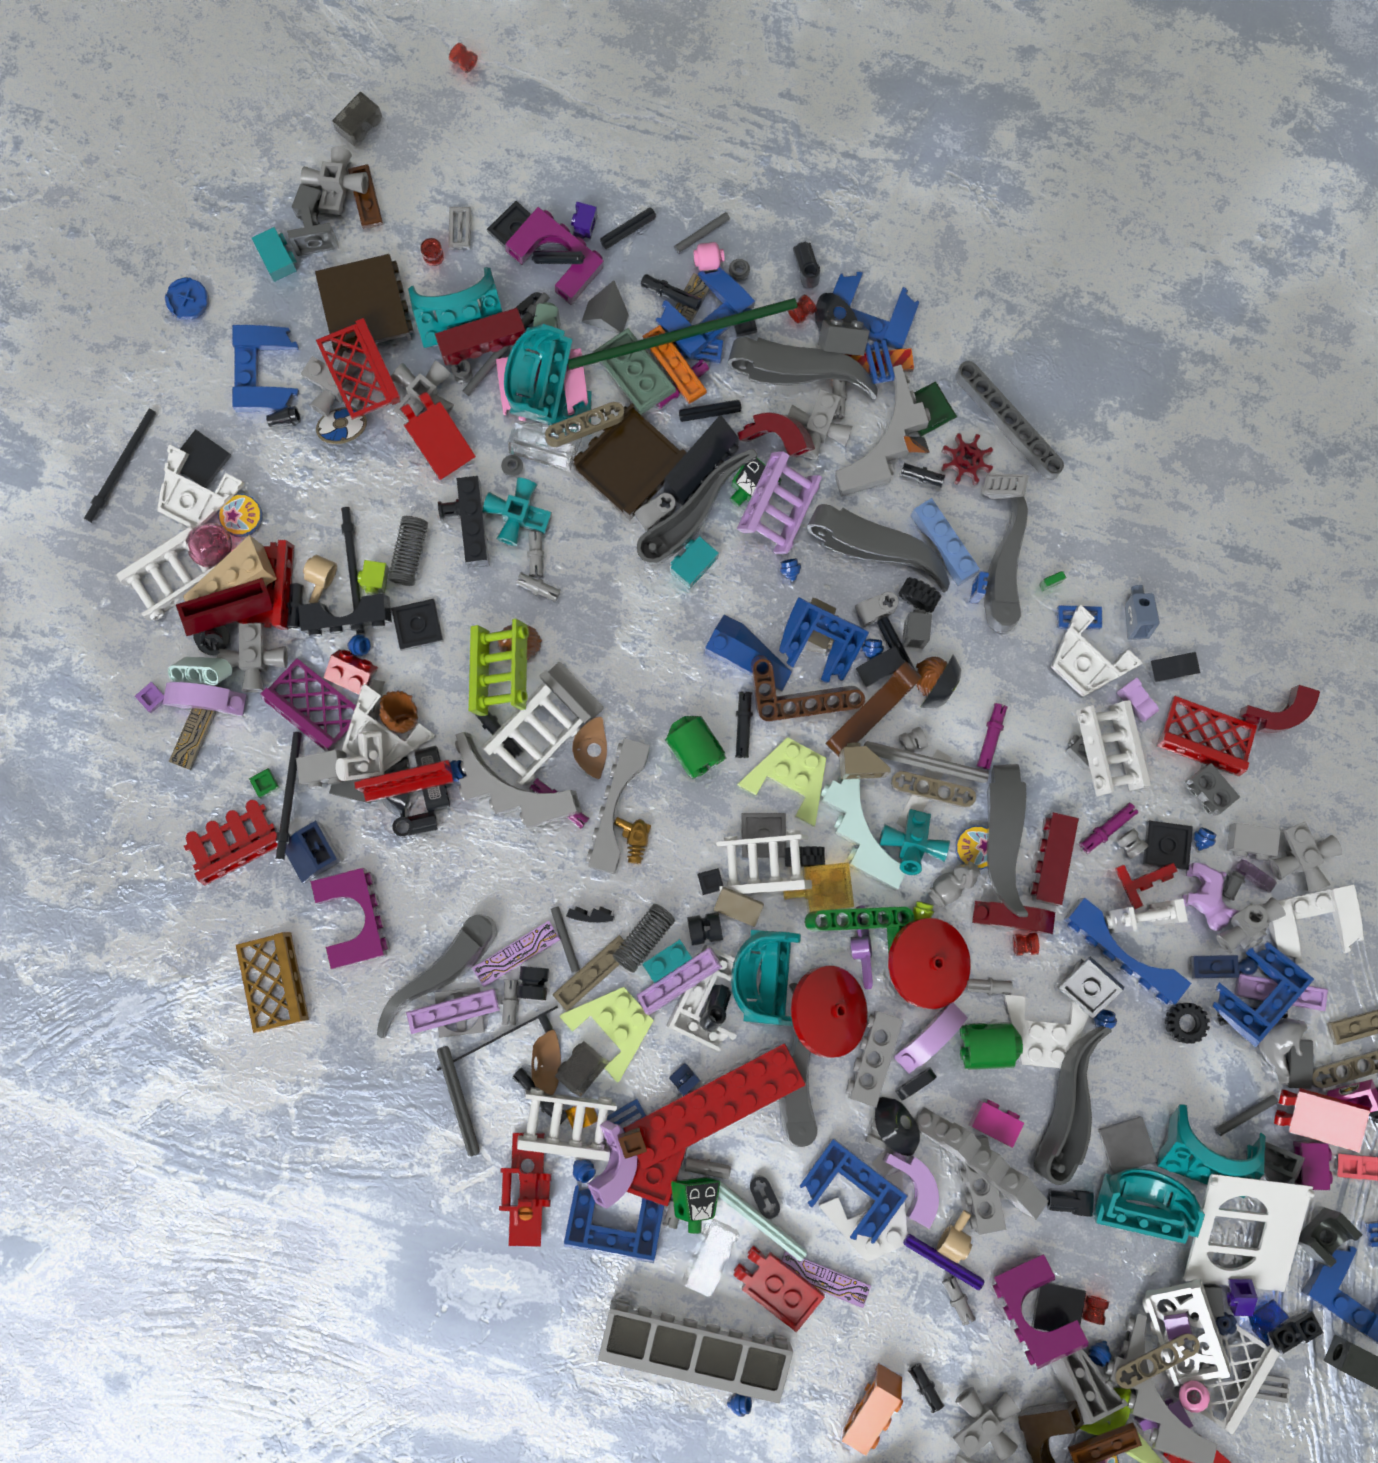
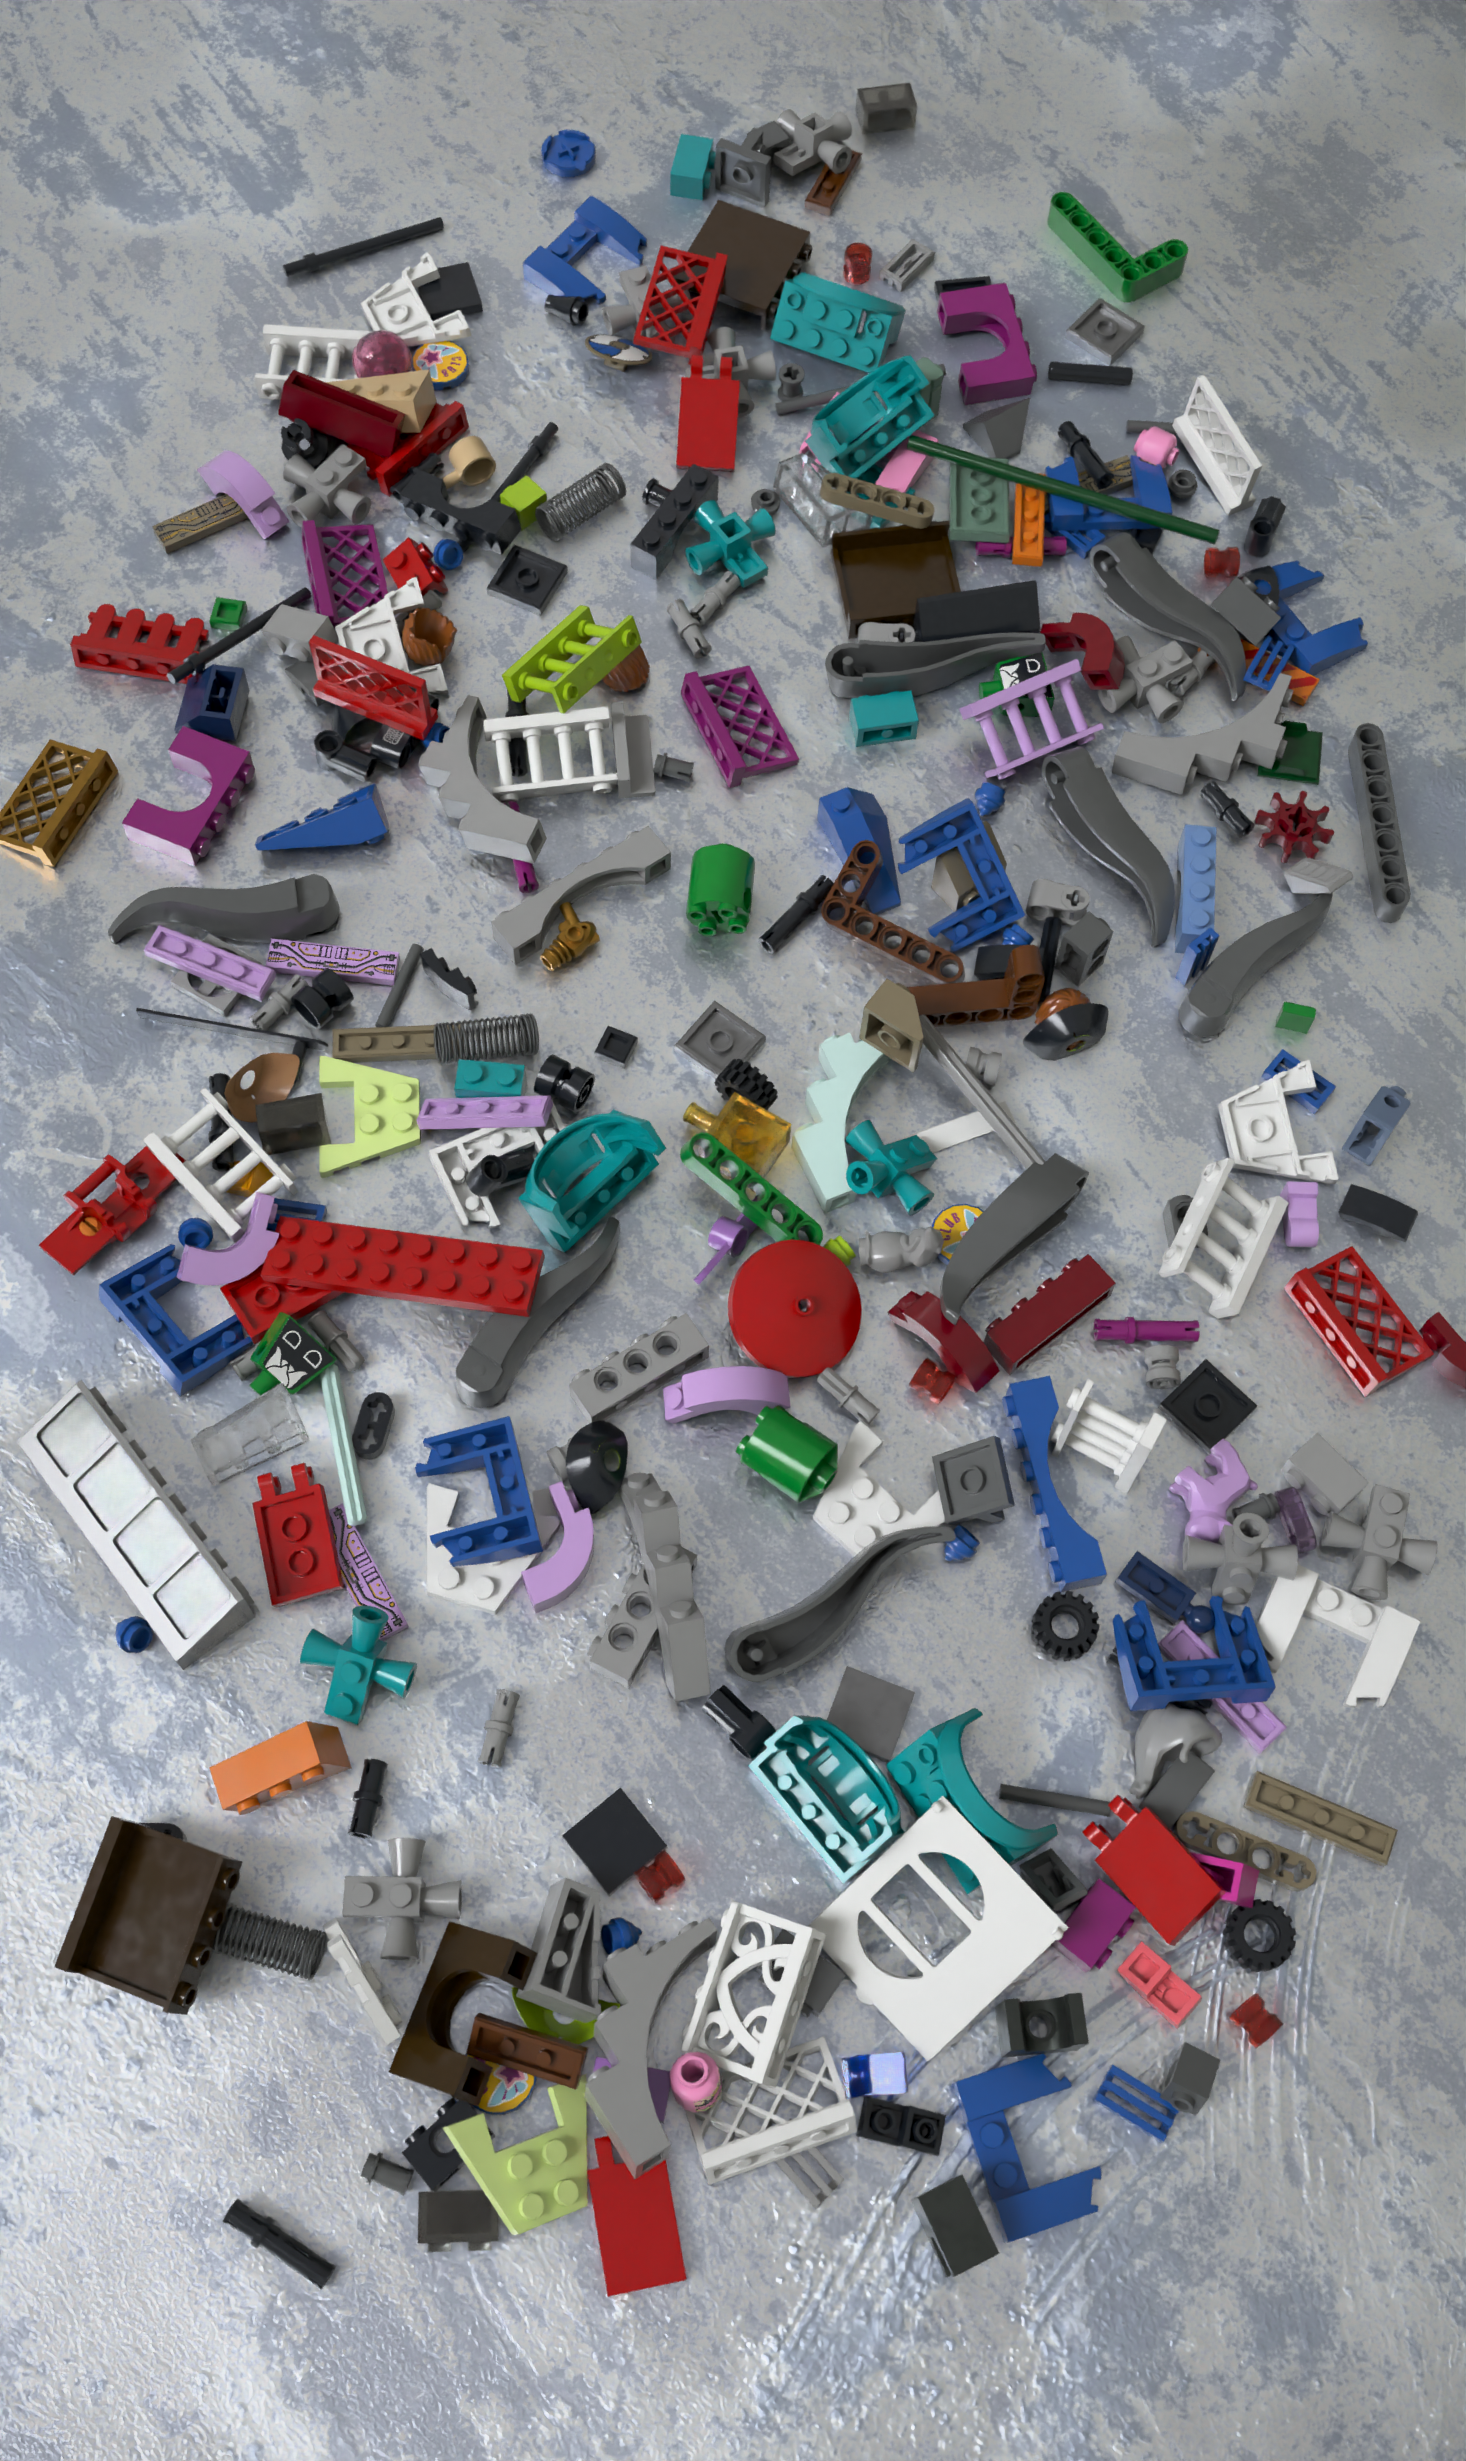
camera: 40 degrees right, 15 degrees down
medium lavender tile [135,682,164,713] -> none
light aqua beam [168,657,232,686] -> none
white brick [335,731,384,781] -> none
dark red brick [435,308,525,366] -> none
dark grey axle [437,1046,480,1157] -> none
clear red wheel [449,43,478,73] -> none
black axle [531,251,585,264] -> none
dark purple brick [571,201,598,239] -> none
medium nougat piece [572,717,607,779] -> none
reddish brown tile [617,1128,647,1159] -> none
dark blue bracket [669,1063,701,1096] -> none
black axle [679,400,742,422] -> none
dark tan panel [713,887,764,927] -> none
white fence [716,830,812,894] -> none
yellowish green wing [737,737,826,827] -> none
red dish [791,966,868,1058] -> none
dark tan beam [891,771,976,808] -> none
black beam [895,1067,937,1101] -> none
black tyre [898,577,941,613] -> none
sticker [903,436,930,453] -> none
dark purple axle [903,1234,985,1290] -> none
tan piece [936,1210,972,1263] -> none
dark pink brick [968,1099,1024,1148] -> none
magenta pin [977,703,1008,770] -> none
magenta arch [992,1254,1089,1370] -> none
red bracket [1115,863,1178,909] -> none
dark tan beam [1115,1333,1200,1389] -> none
medium lavender tile [1164,1313,1193,1341] -> none
dark grey brick [1185,763,1240,816] -> none
blue plate [1194,827,1217,851] -> none
dark blue plate [1215,1312,1237,1336] -> none
dark purple brick [1227,1279,1258,1316] -> none
none -> blue wedge [255,783,389,851]
none -> teal brick [300,1606,417,1725]
none -> dark grey pin [653,753,694,782]
none -> magenta fence [680,665,799,788]
none -> green beam [1047,192,1188,302]
none -> flat silver tile [1065,298,1145,366]
none -> white fence [1172,375,1262,516]

